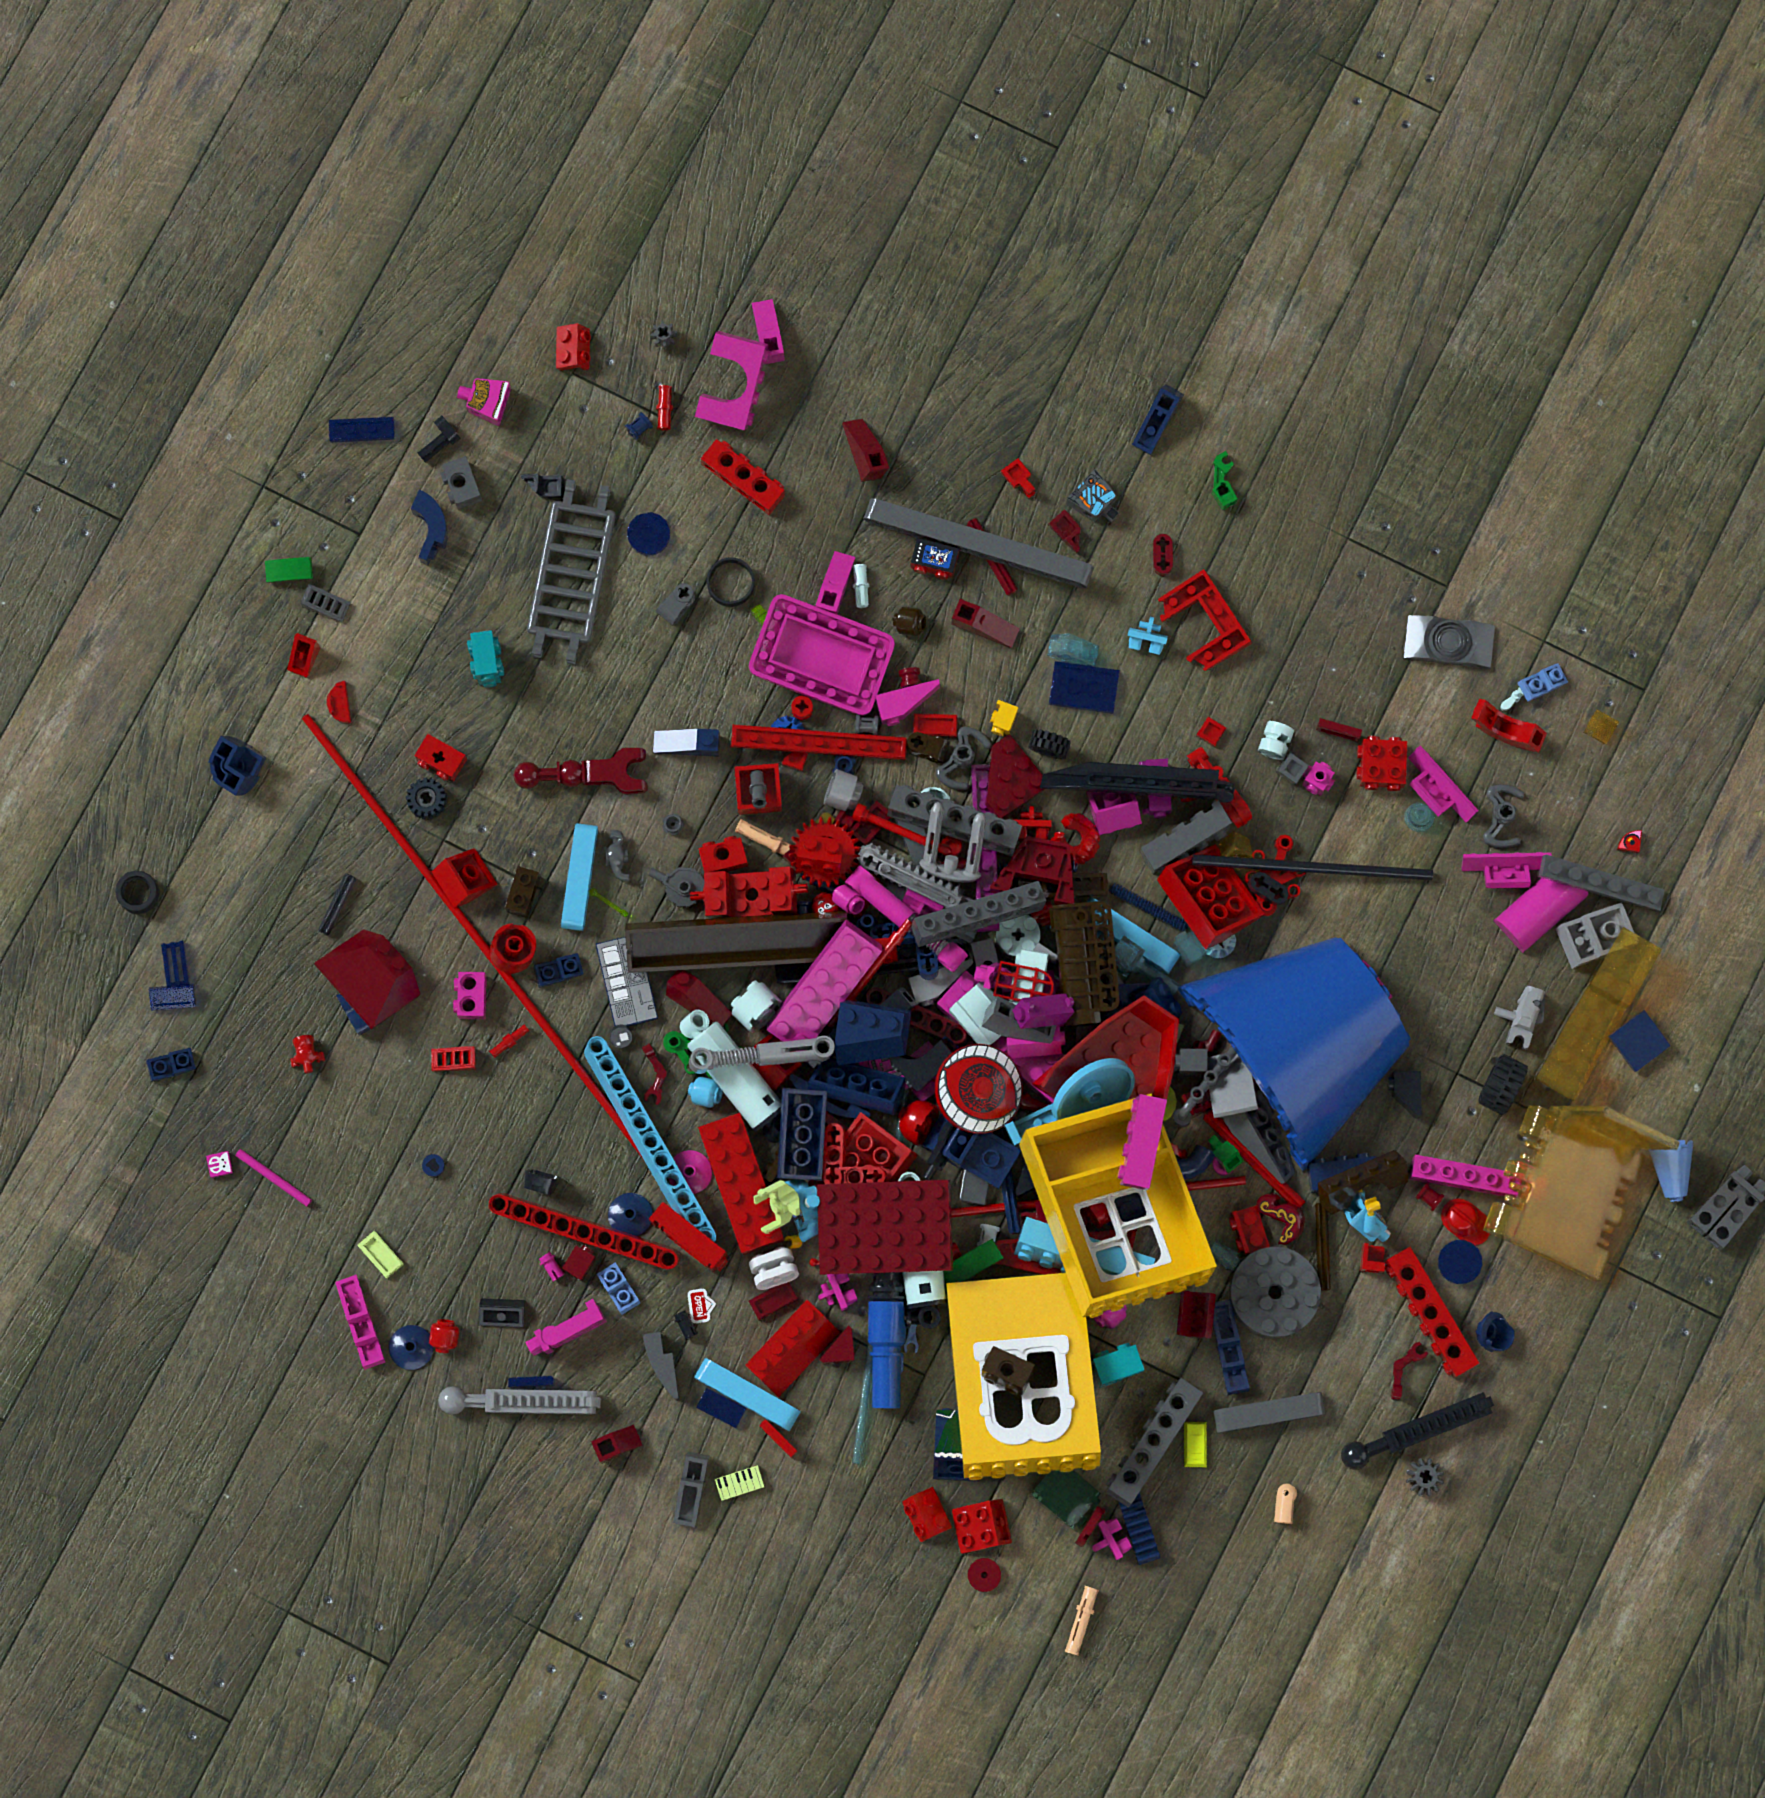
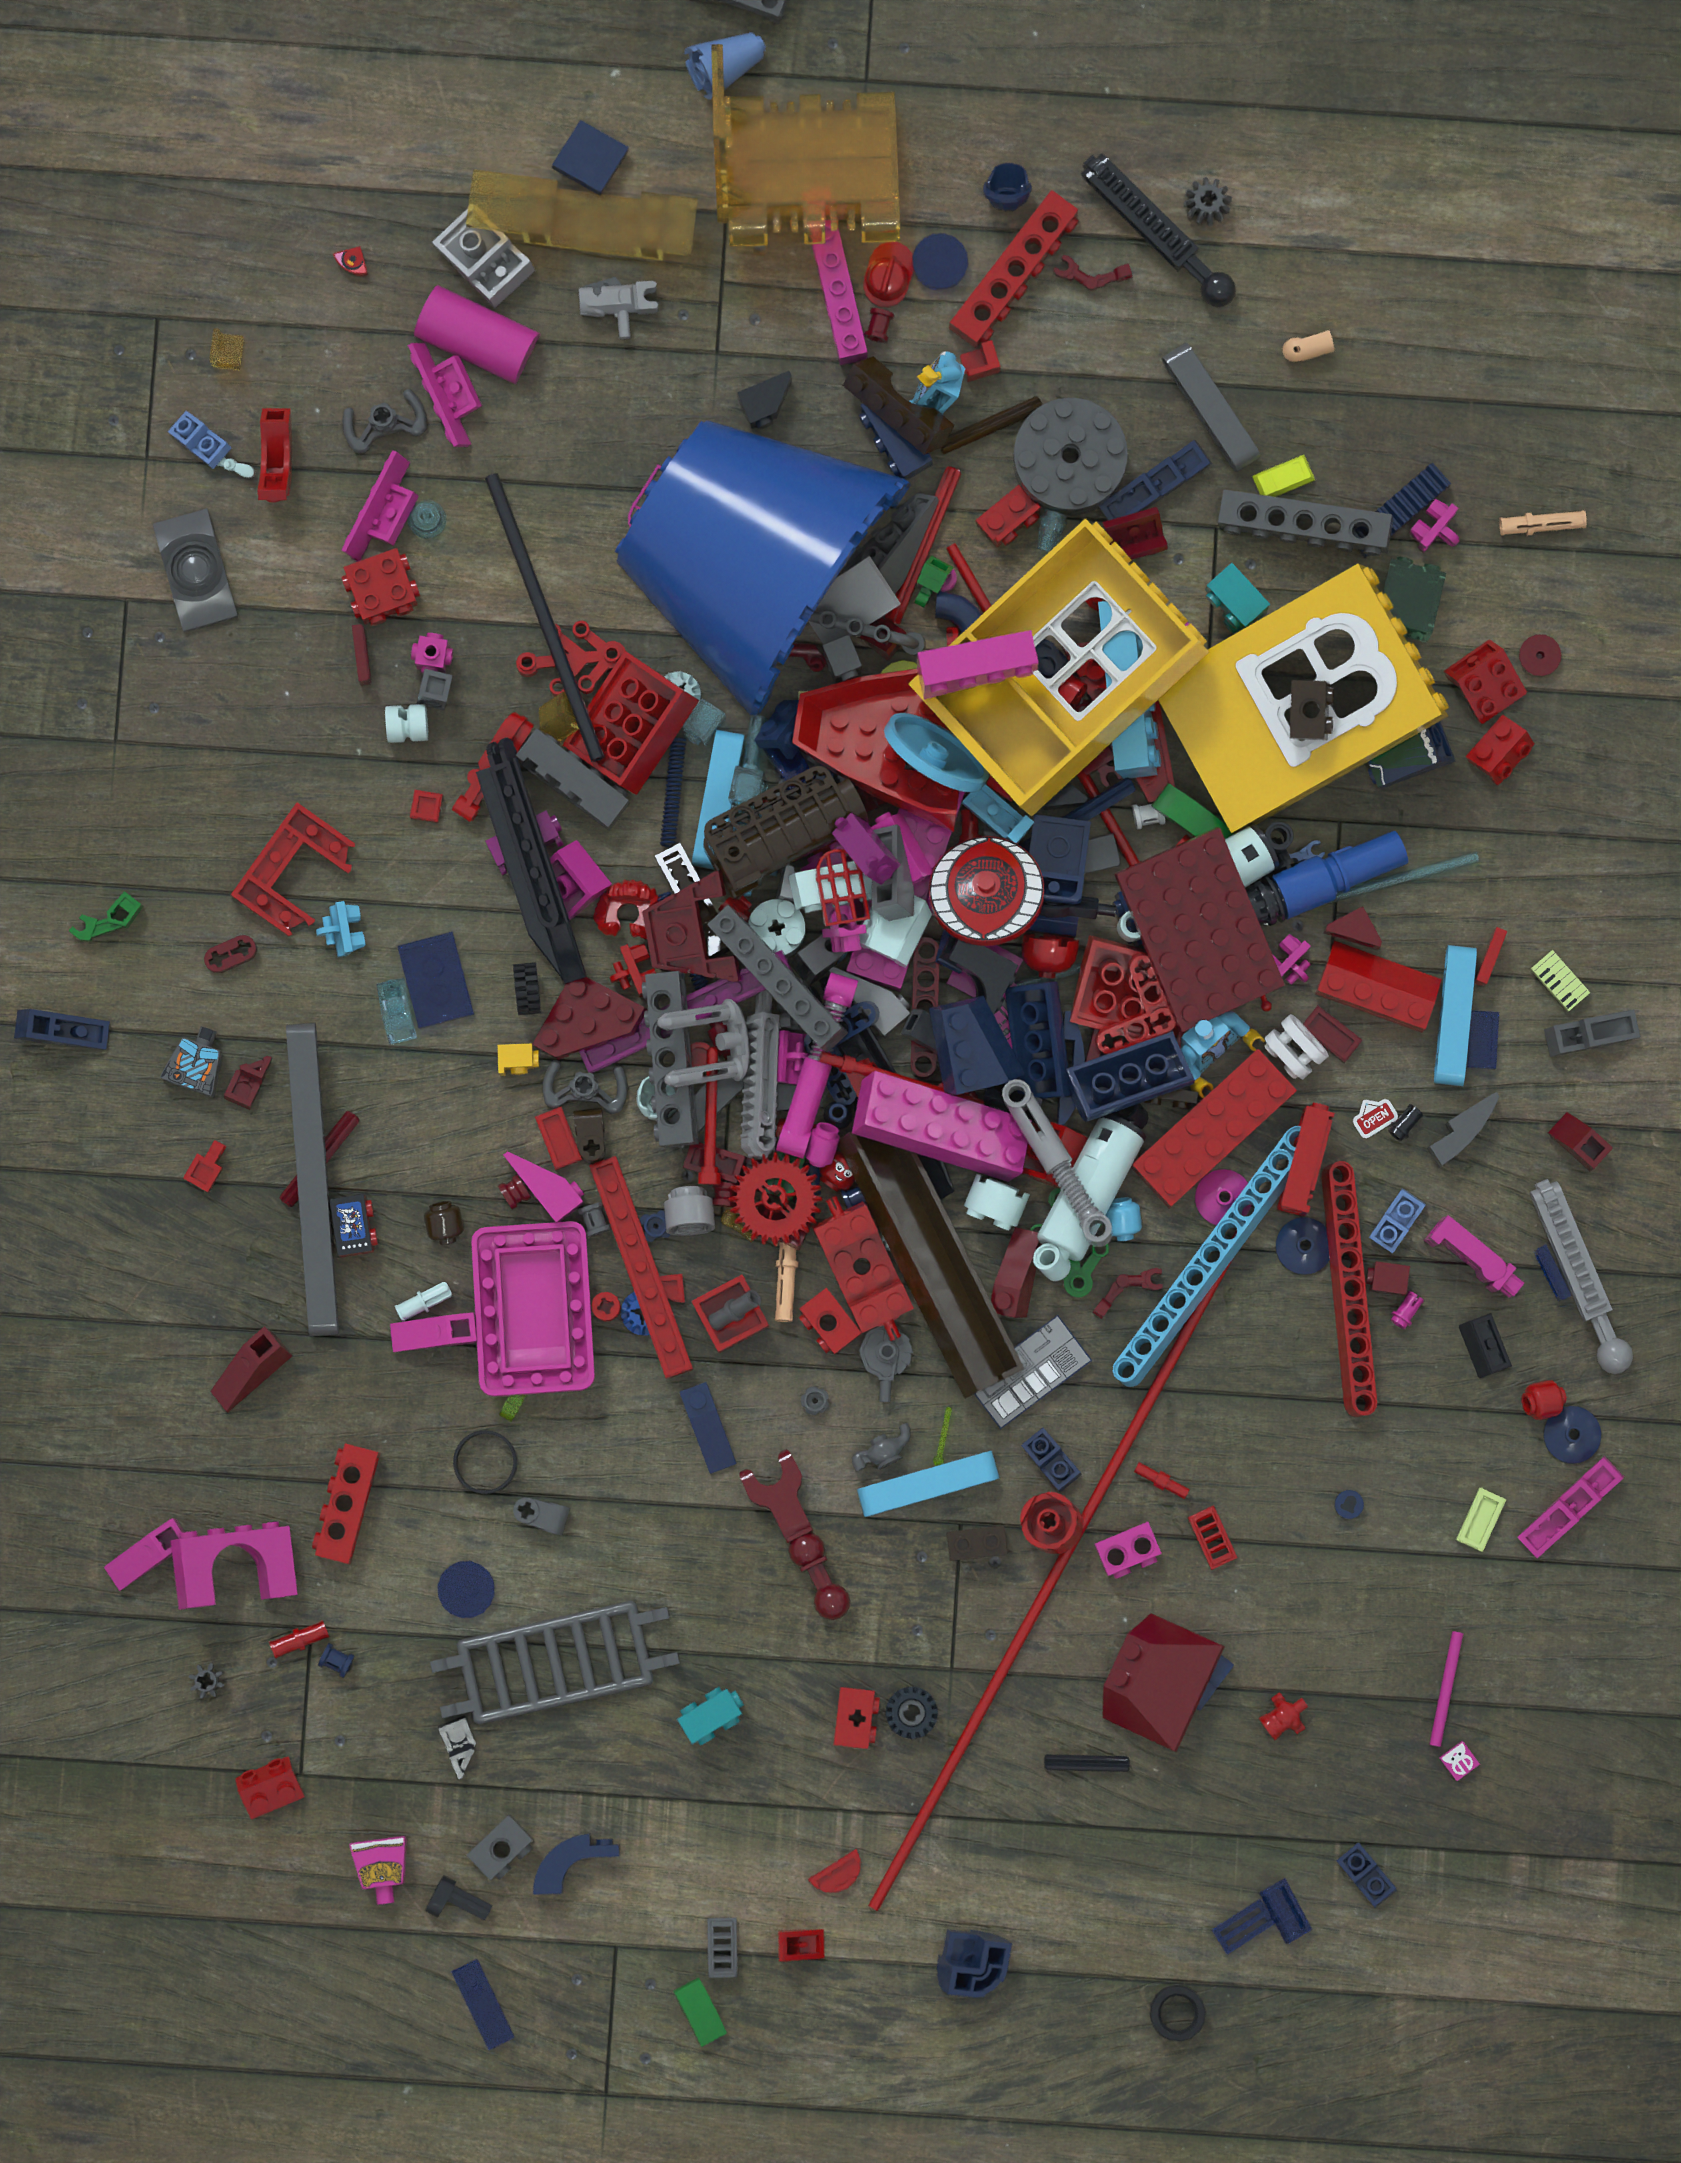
camera: 115 degrees left, 5 degrees up
red slope [431,848,498,908] -> none
black piece [524,1169,561,1195] -> none
black tile [610,1024,632,1048] -> none
yellowish green piece [753,1180,800,1234] -> none
red bracket [796,834,844,874] -> none
dark red slope [951,599,1020,649] -> none
dark red tile [1075,1505,1105,1547] -> none
black beam [1248,872,1288,905] -> none
dark red animal [1256,1193,1305,1245] -> none
black tyre [1479,1054,1528,1115] -> none
dark grey plate [1538,854,1665,912] -> none

